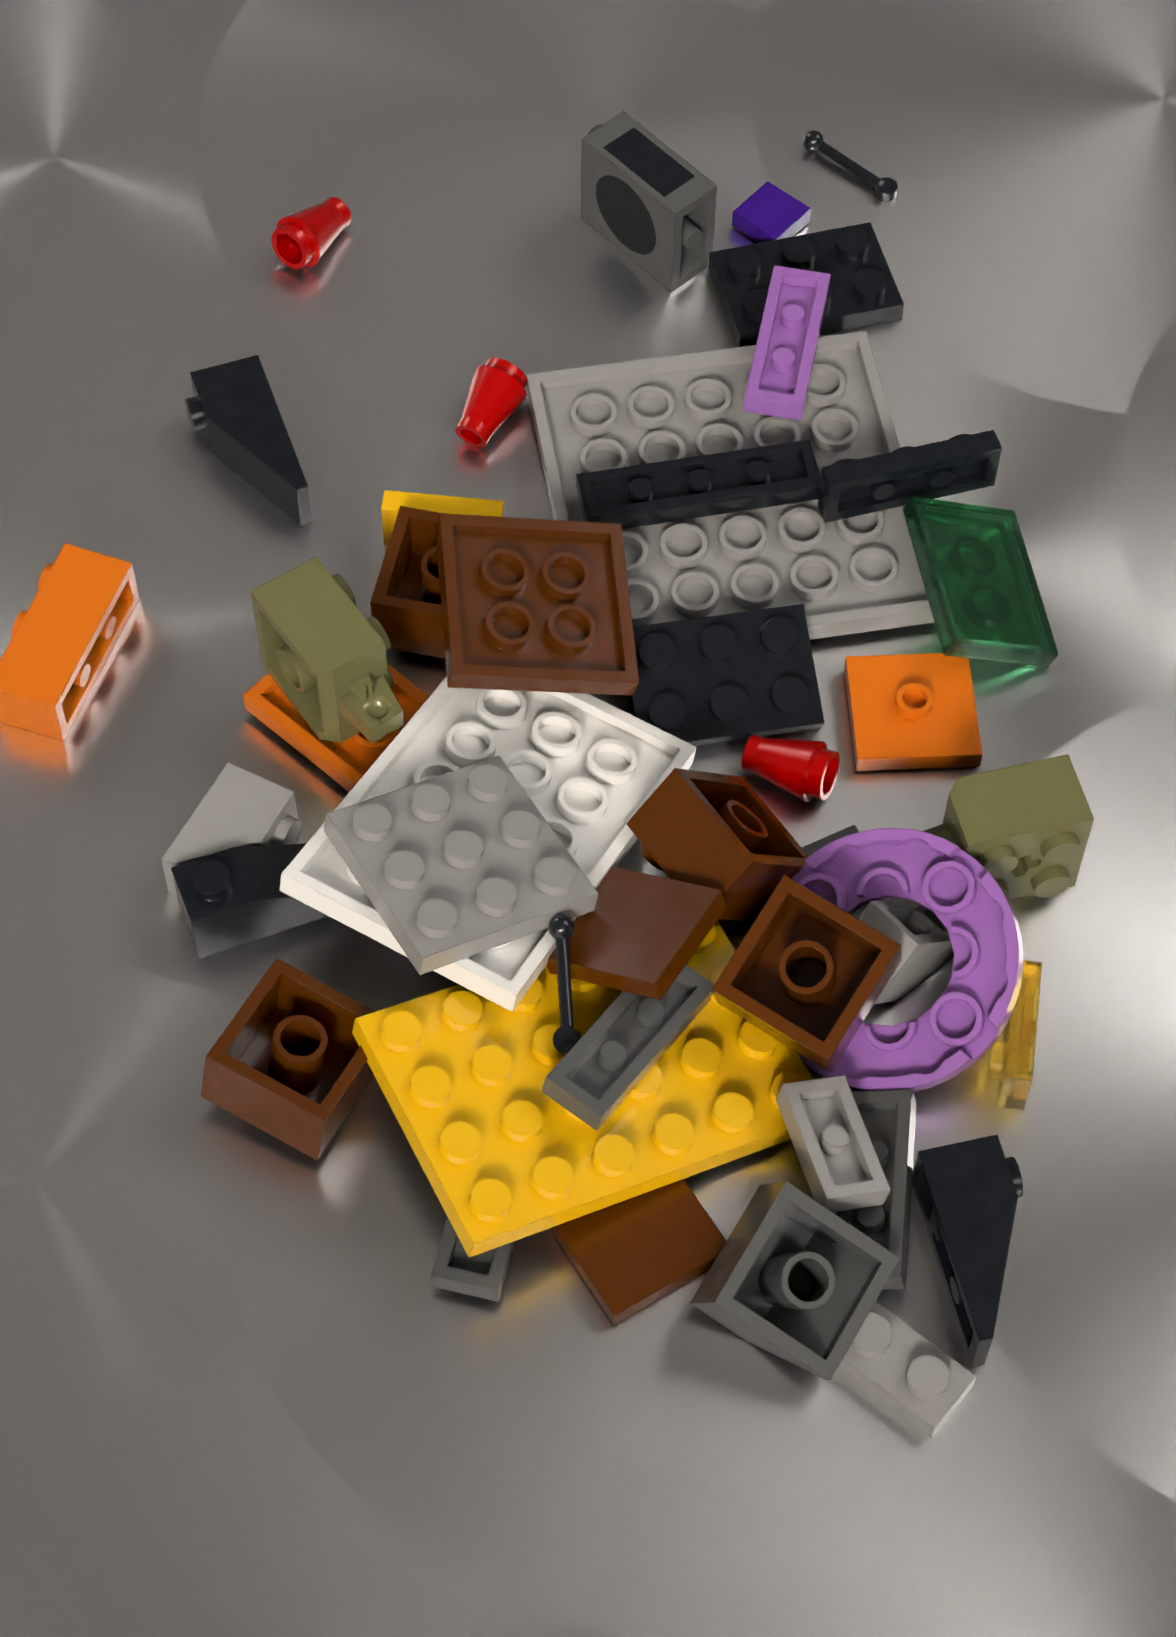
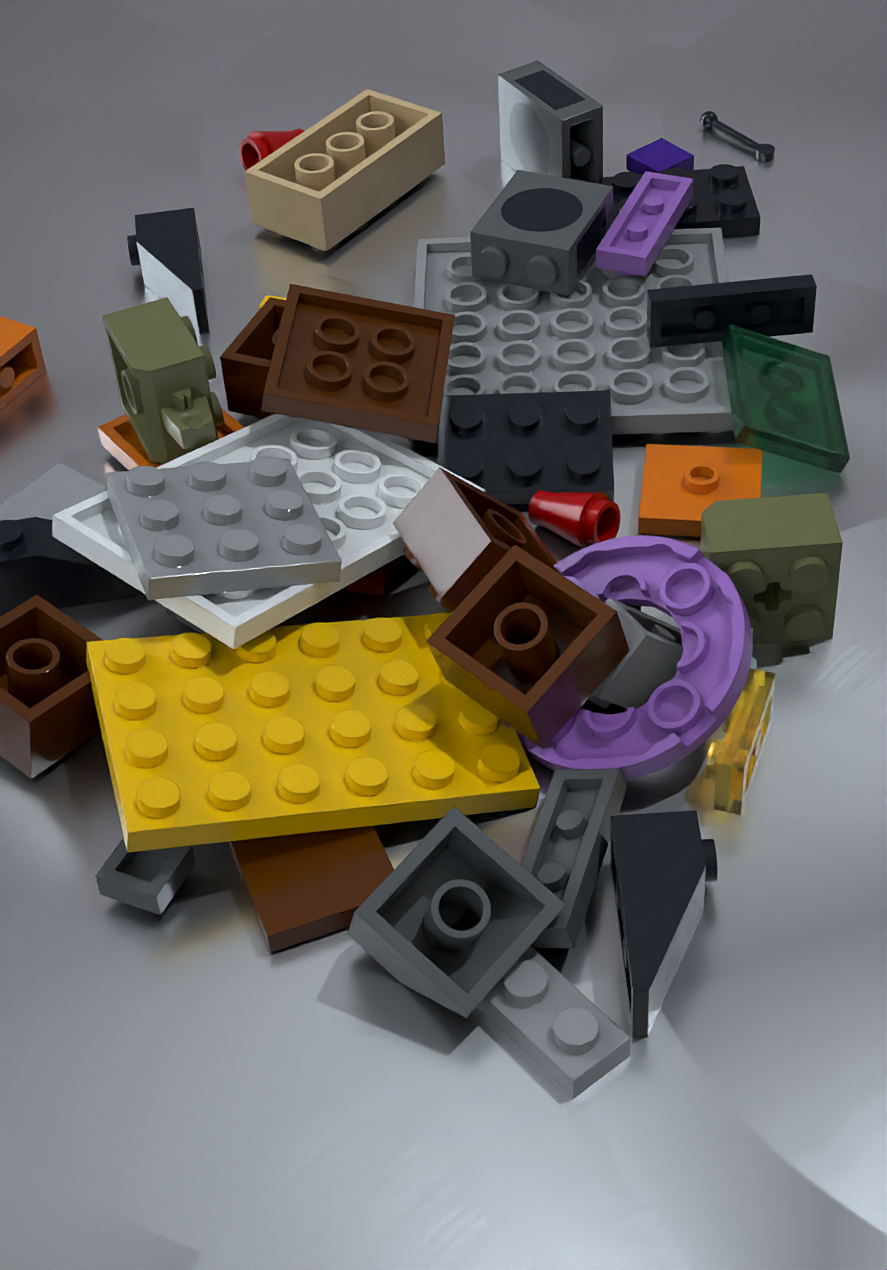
camera: 15 degrees right, 15 degrees down
red cone [455,357,527,448] -> none
dark grey plate [541,965,714,1131] -> none
reddish brown tile [547,866,727,1000] -> none
black hinge [548,914,582,1054] -> none
black tile [576,440,821,529] -> none
light grey plate [776,1075,891,1212] -> none
none -> tan brick [245,89,445,251]
none -> dark grey brick [470,170,613,296]

